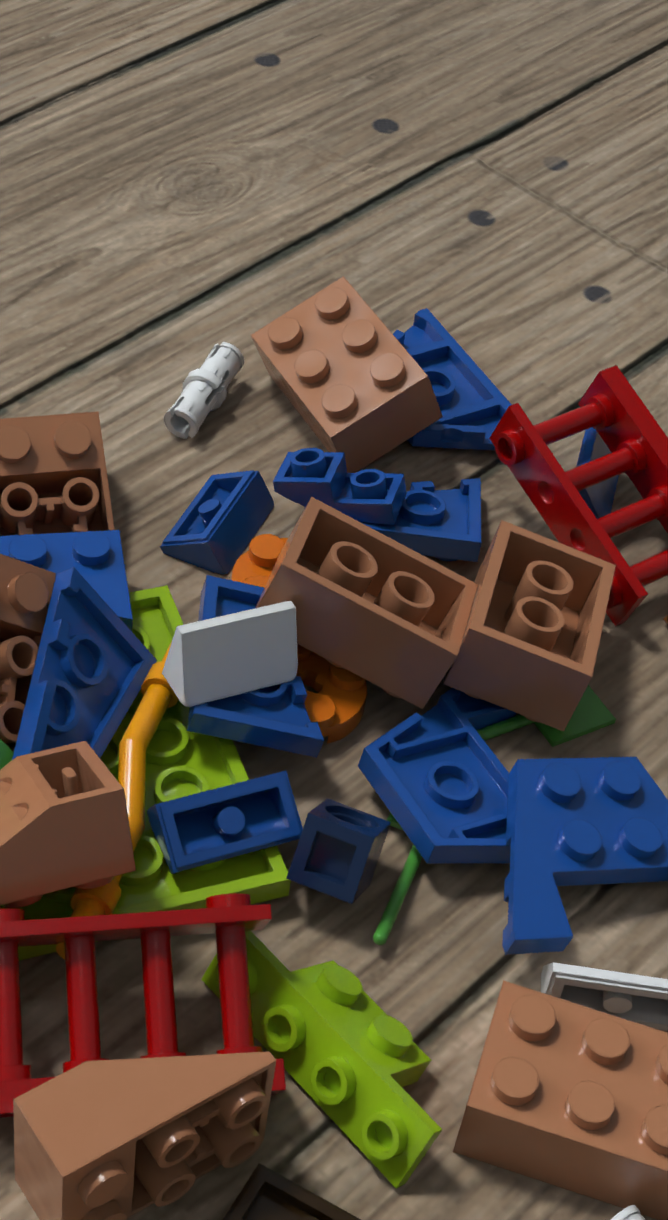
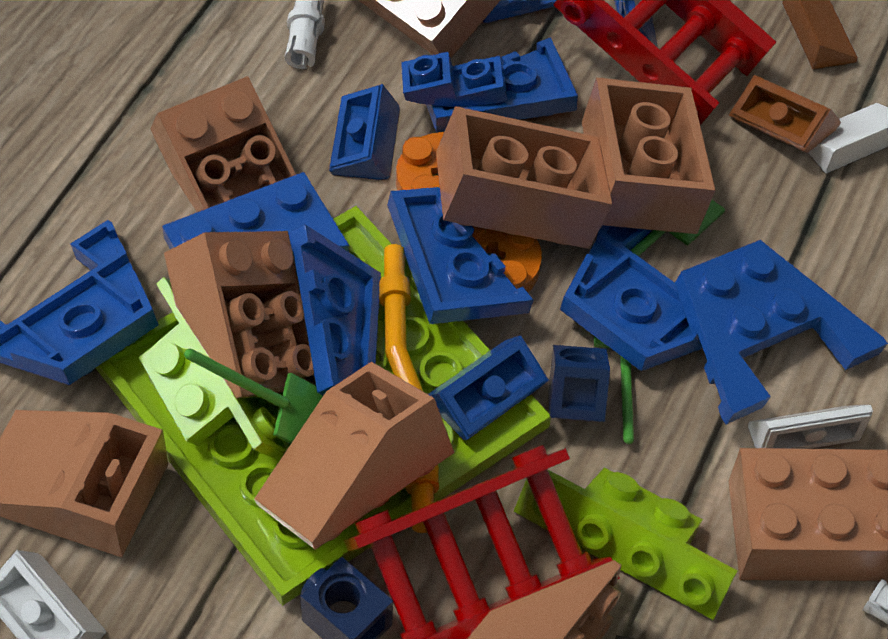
camera: 15 degrees left, 10 degrees up
white slope [162,601,298,707] -> none

